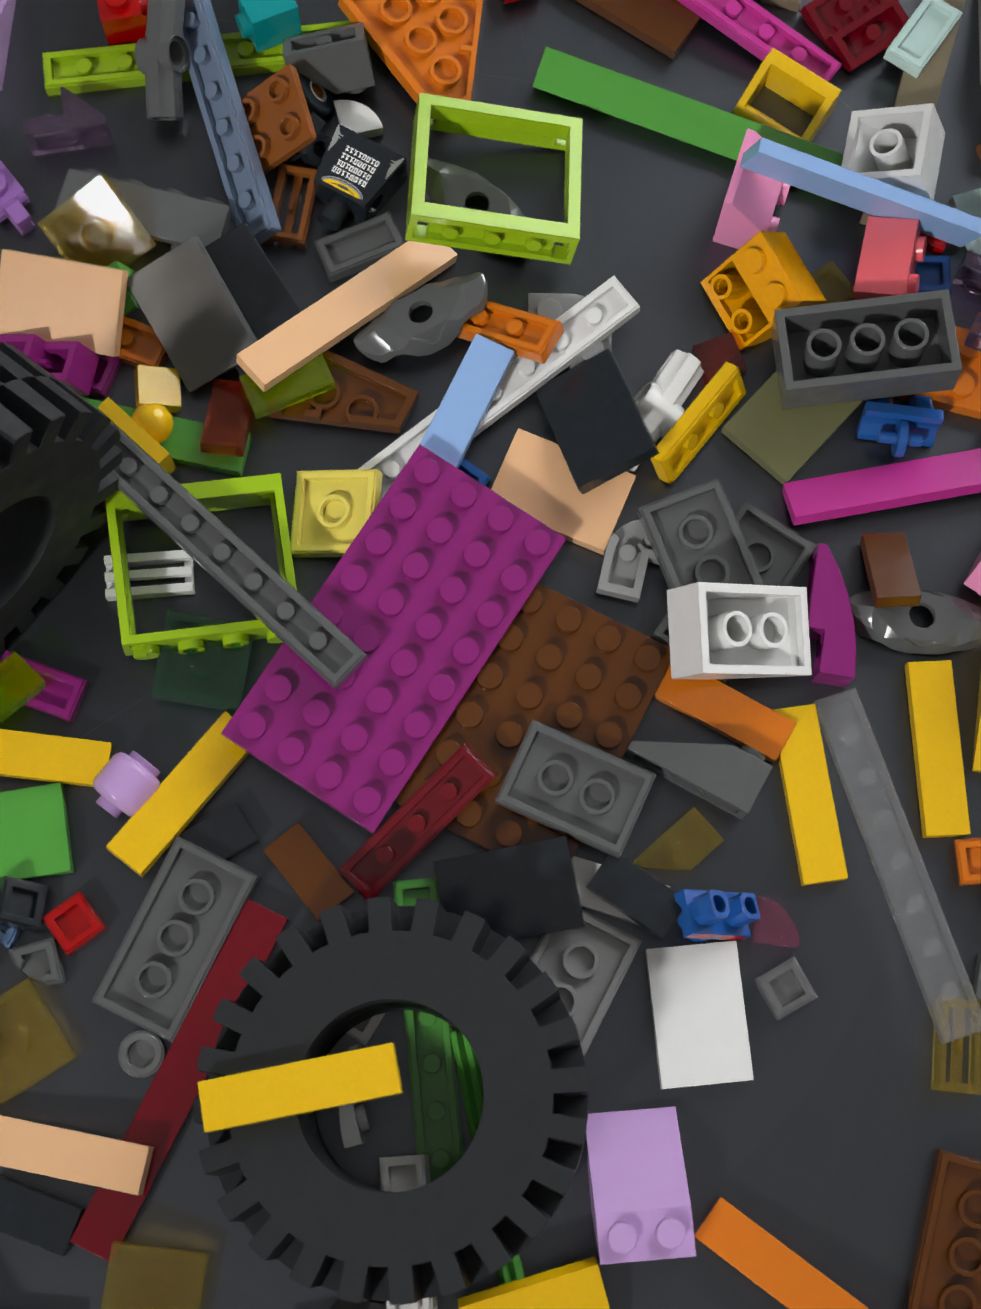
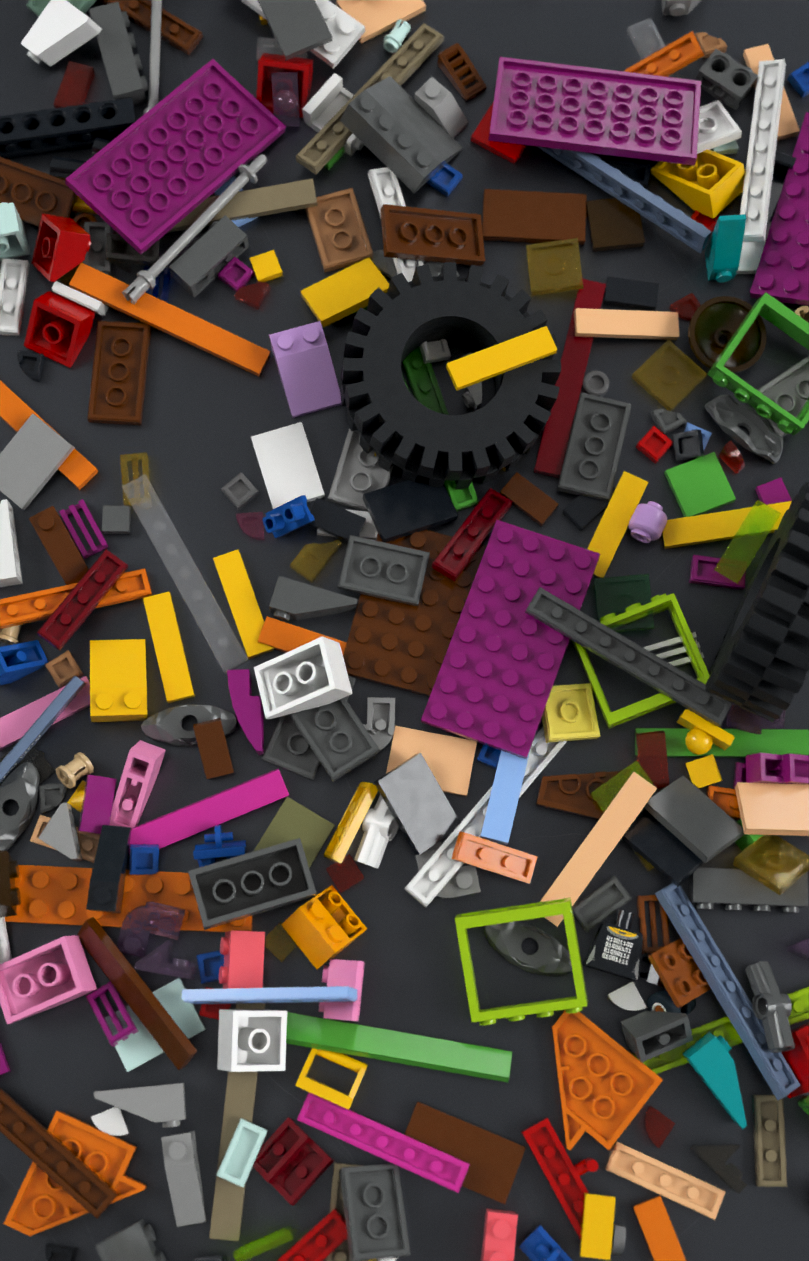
camera: 170 degrees right, 0 degrees up
dark grey piece [353,272,488,363] -> none

